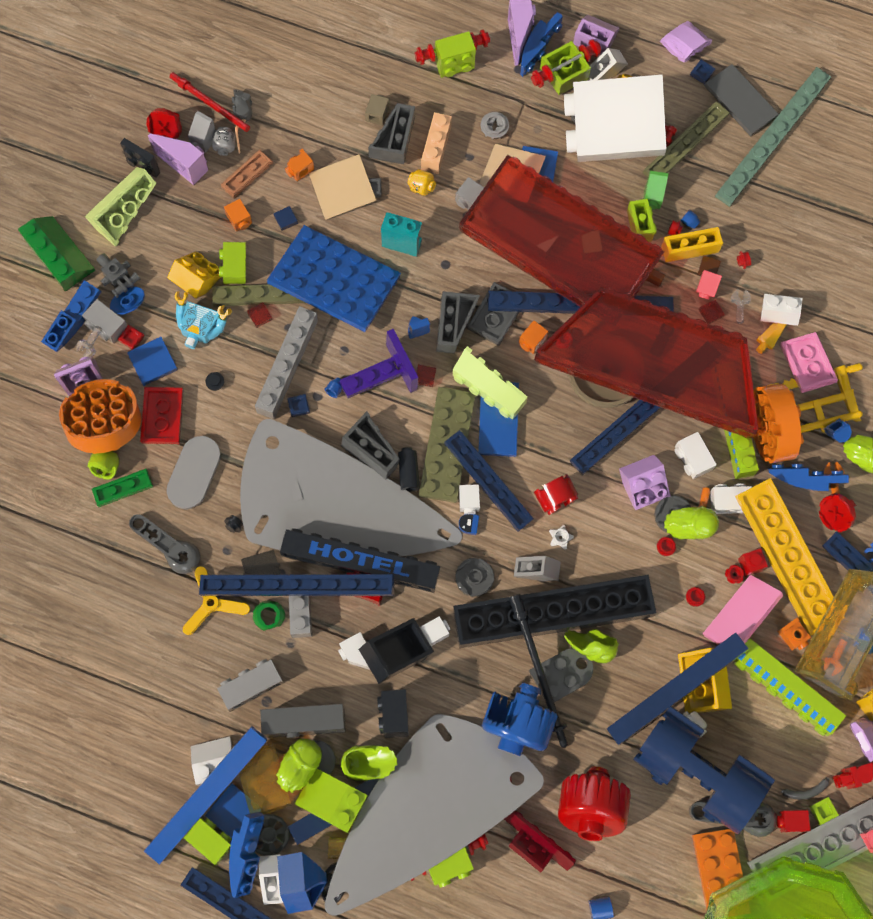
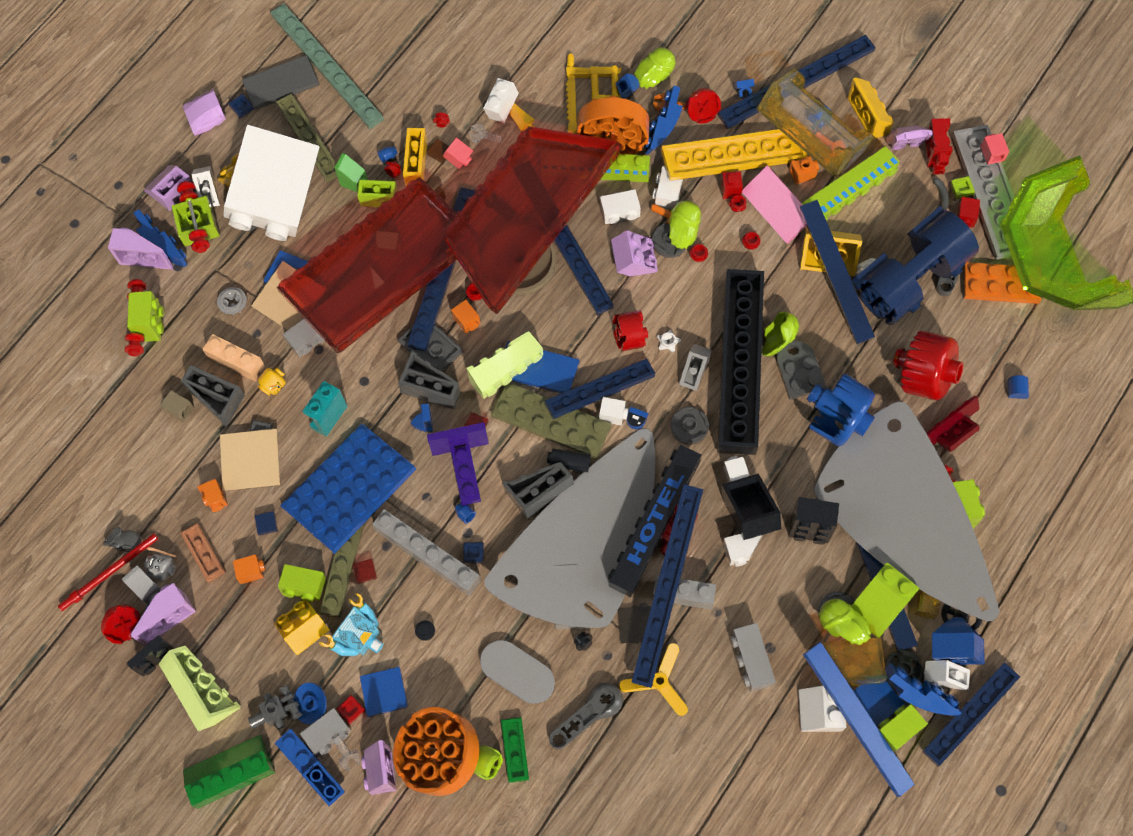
camera: 70 degrees left, 5 degrees down
red plate [140,387,184,444] -> none
green piece [253,600,285,631] -> none
dark grey brick [260,704,346,738] -> none
lime hair [341,745,398,781] -> none
black bar [508,593,568,748] -> none
clear red tile [699,299,725,325] -> none
bright pink tile [780,332,838,393] -> none

